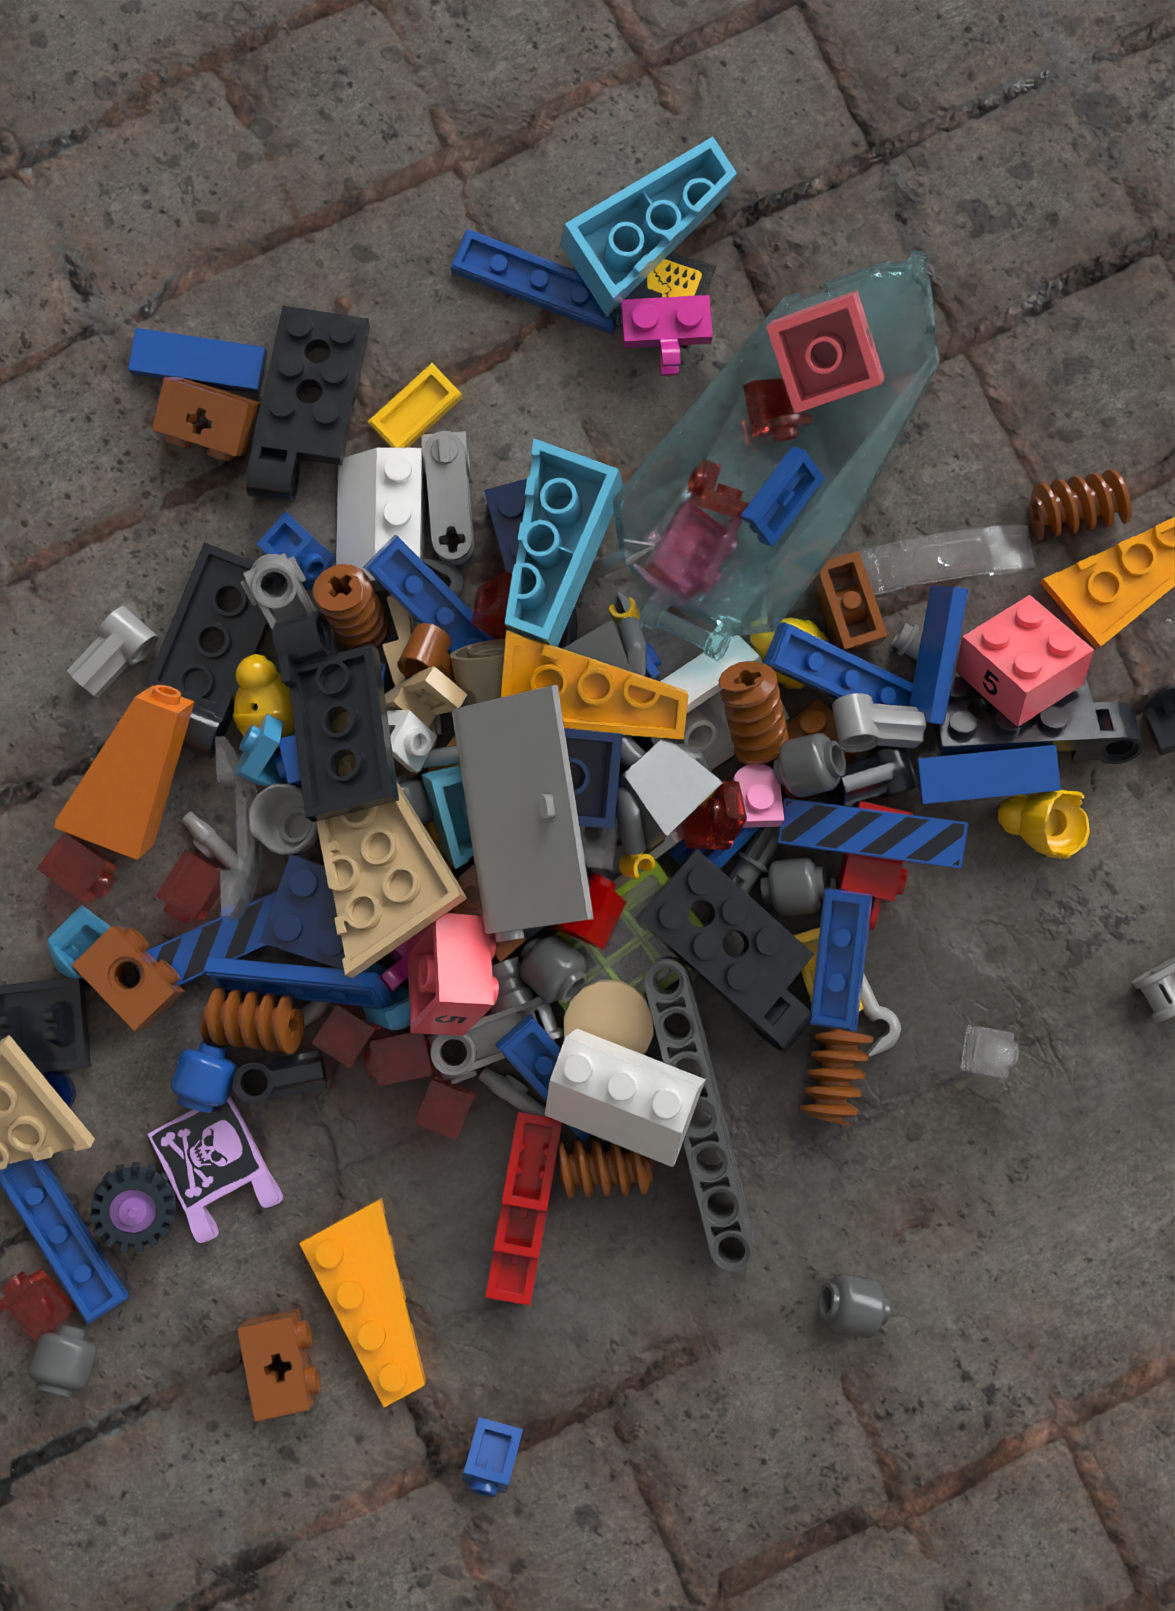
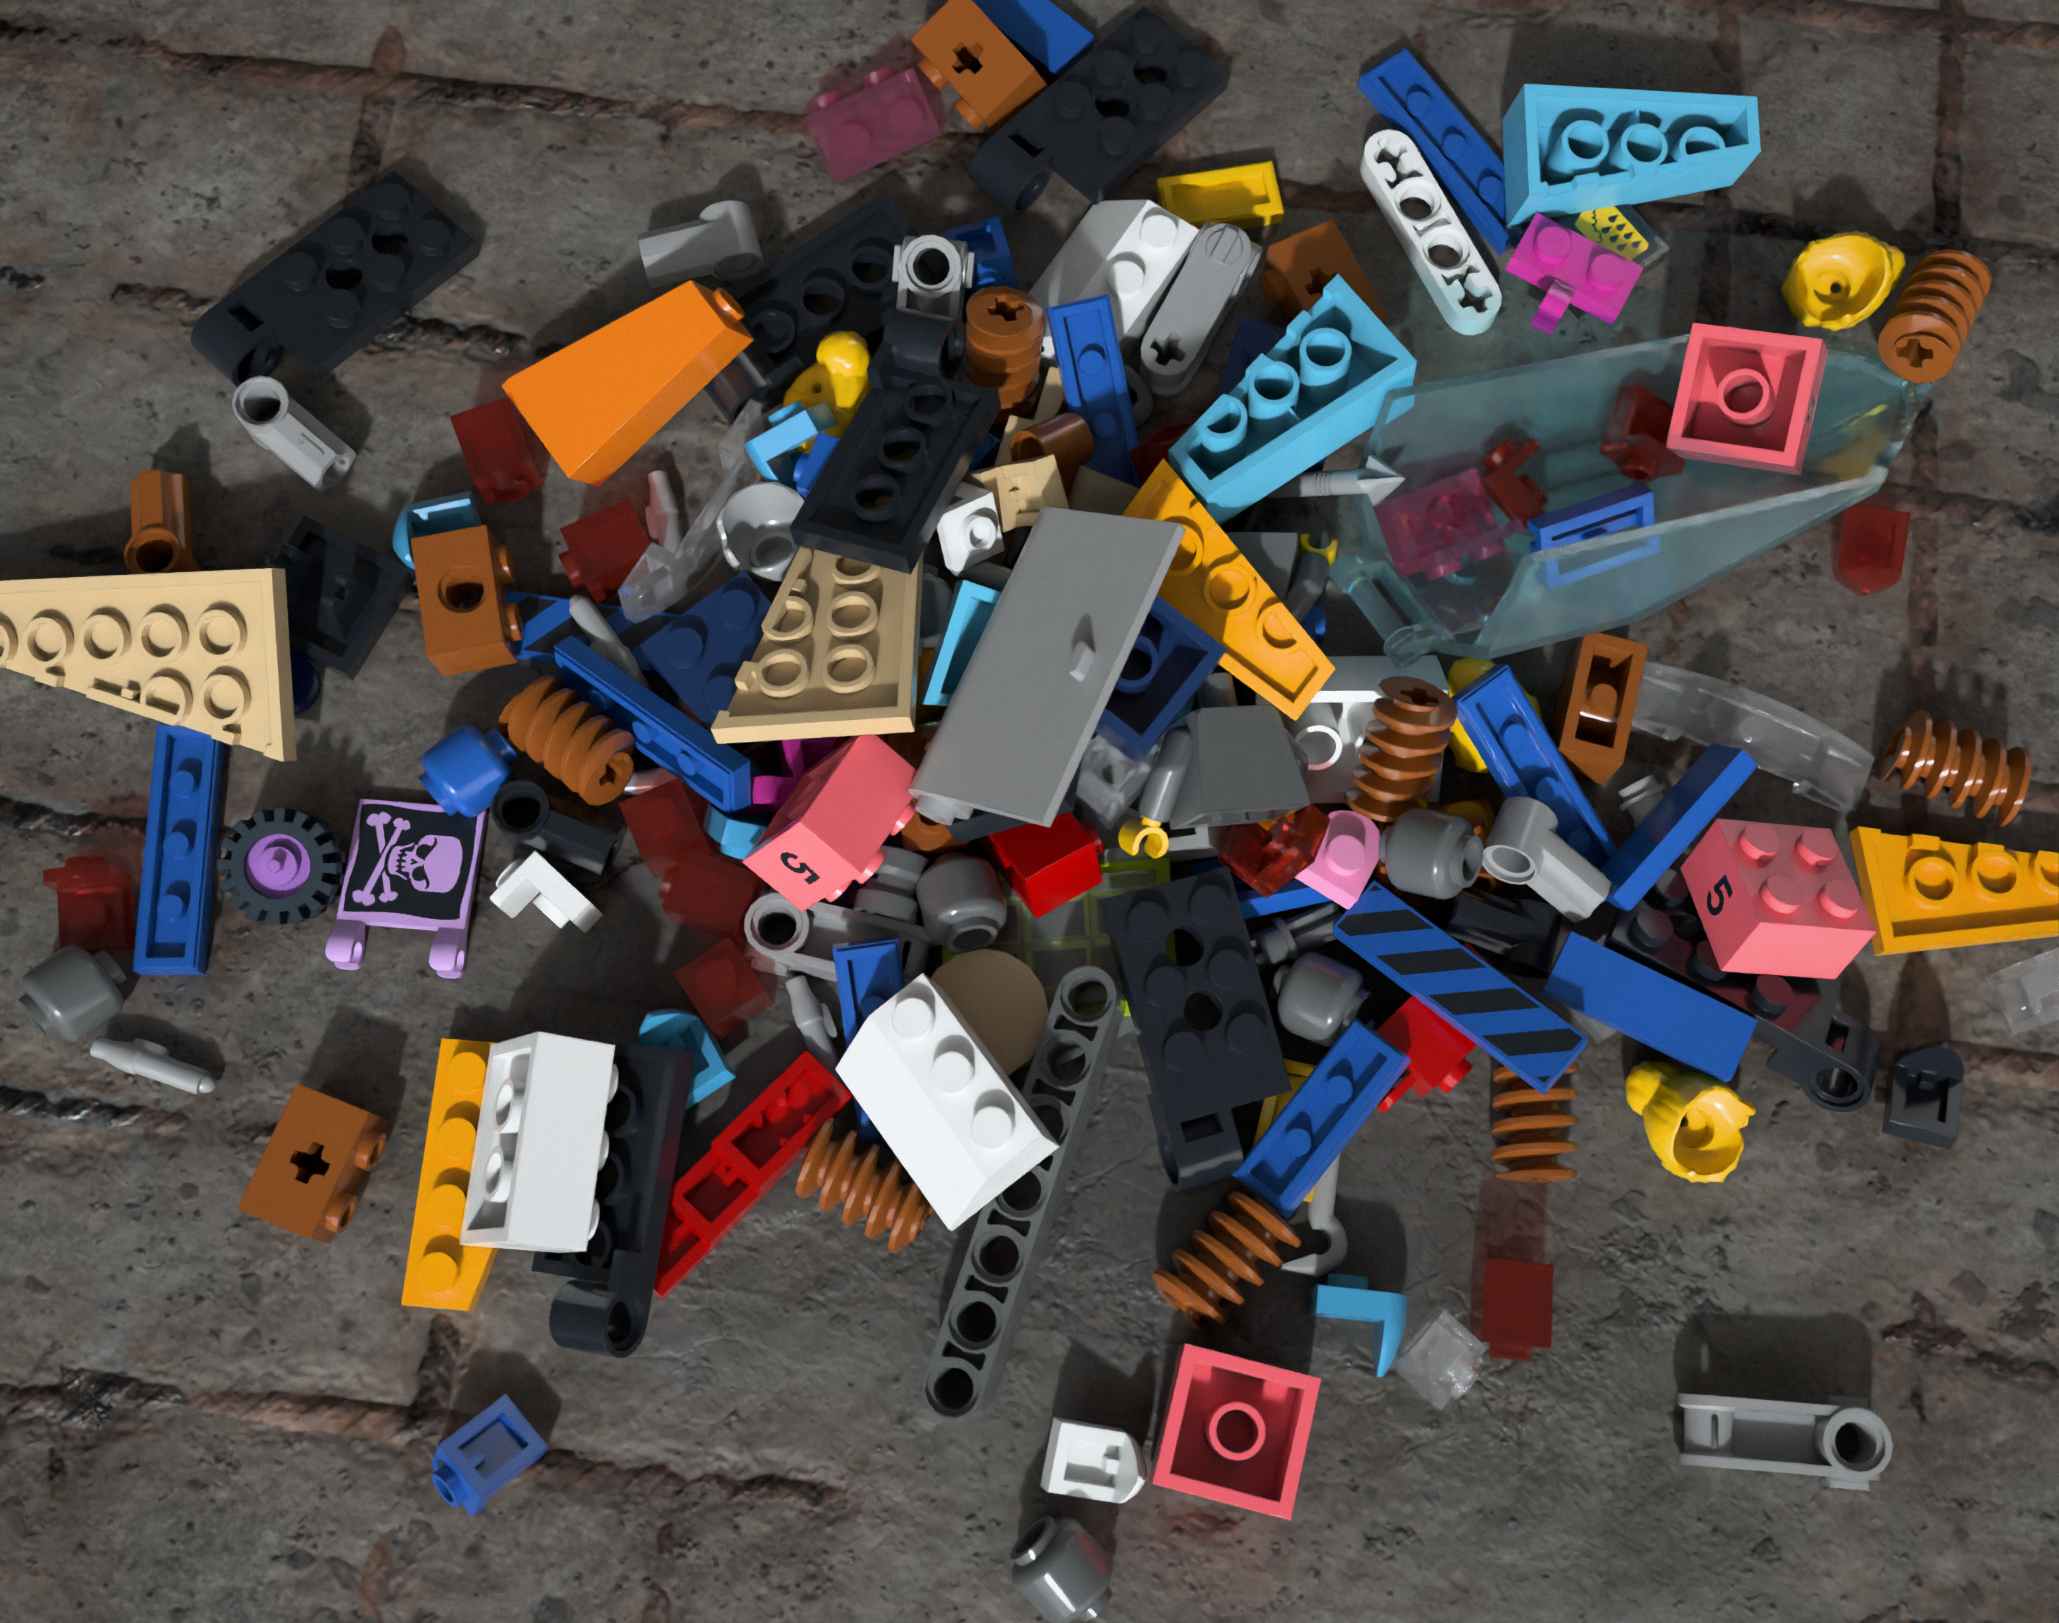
camera: 30 degrees right, 10 degrees down
none -> light grey piece [90,1036,217,1095]
none -> white slope [460,1031,618,1253]
none -> white bracket [490,851,603,933]
none -> black hinge [531,1040,696,1358]
none -> light grey piece [569,594,650,689]
none -> dark azure plate [638,1008,736,1110]
none -> clear pink bracket [799,63,942,184]
none -> white plate [1040,1417,1147,1503]
none -> coral brick [1148,1343,1321,1521]
none -> dark orange brick [1260,218,1389,326]
none -> dark azure plate [1308,1274,1408,1377]
none -> white beam [1360,130,1502,335]
none -> clear red brick [1469,1258,1554,1362]
none -> dark orange piece [1490,1062,1579,1183]
none -> yellow piece [1781,230,1906,331]
none -> clear red plate [1833,506,1911,597]
none -> dark orange piece [1877,249,1992,383]

